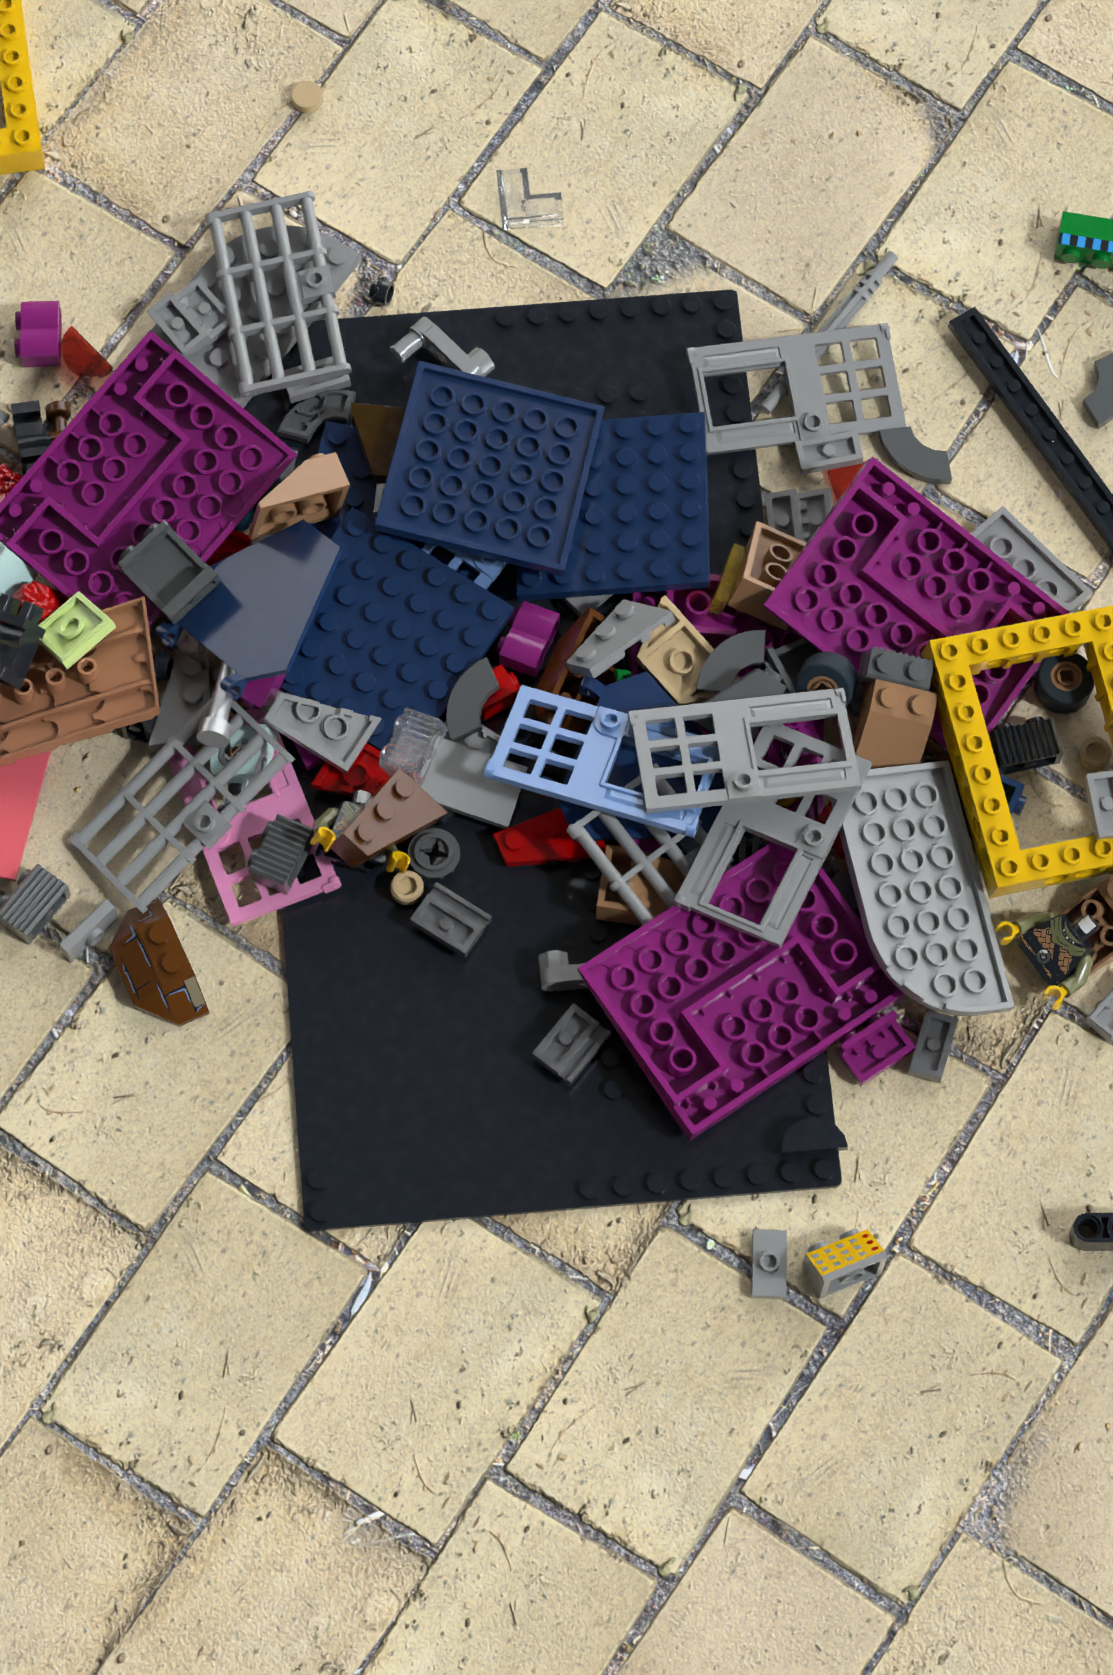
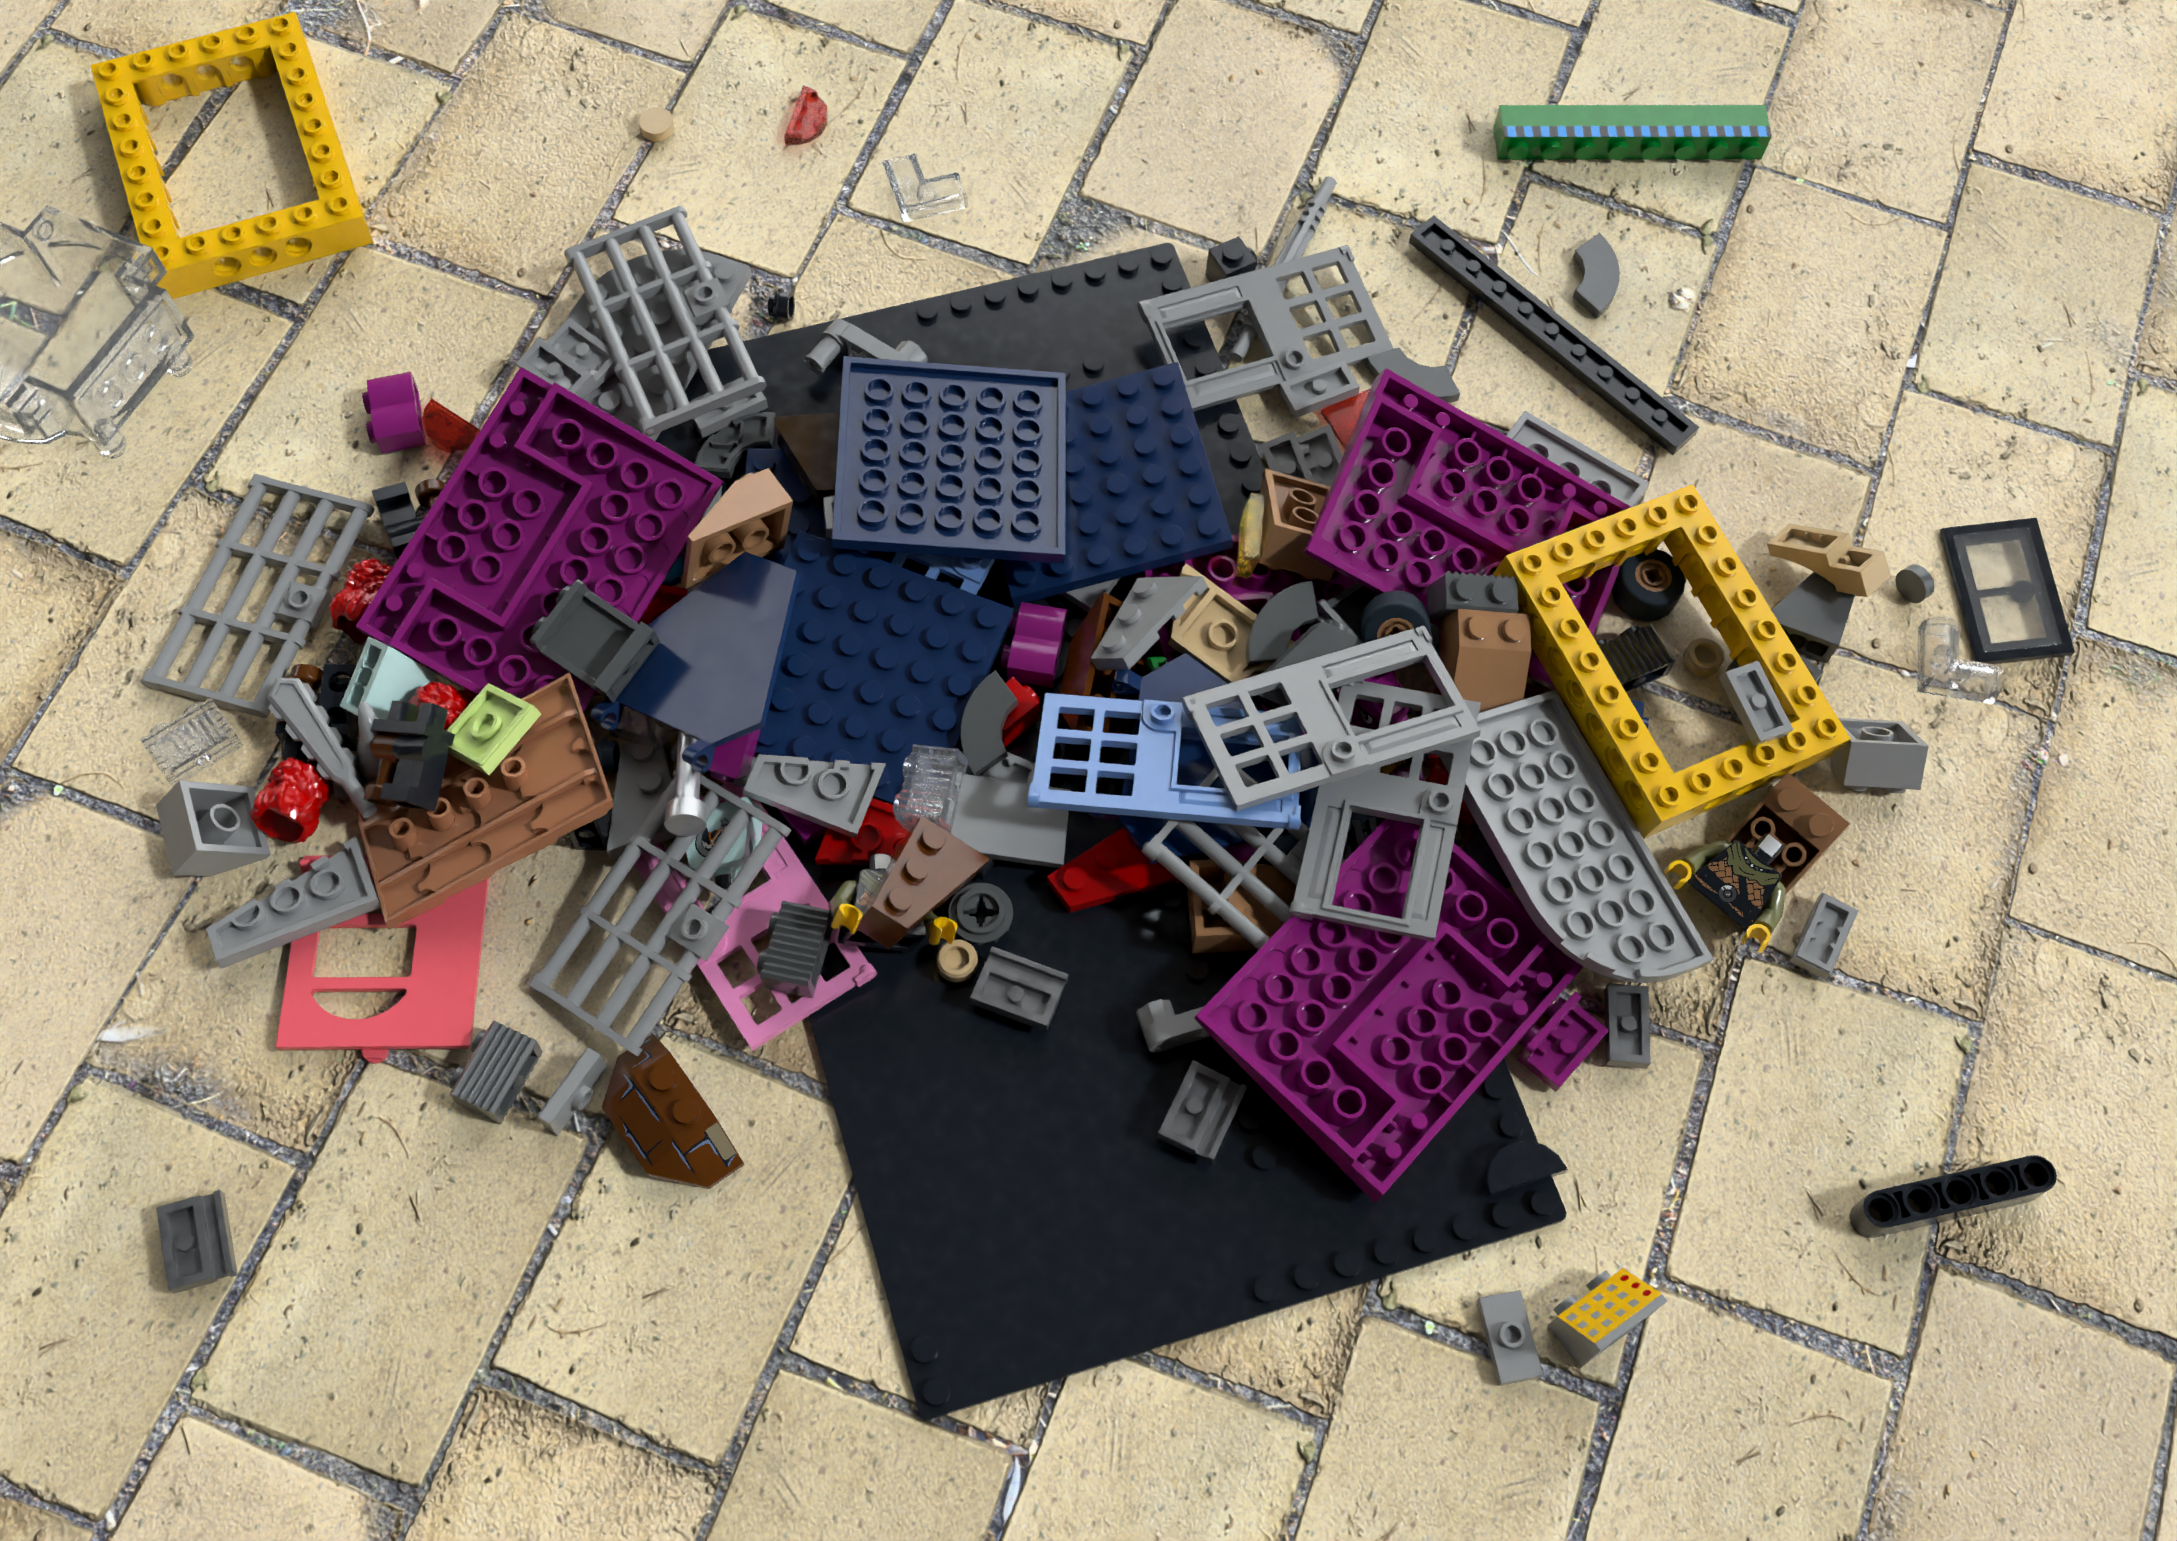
camera: 15 degrees left, 5 degrees down
none -> clear red tile [784,85,828,145]
none -> black brick [1205,236,1258,283]

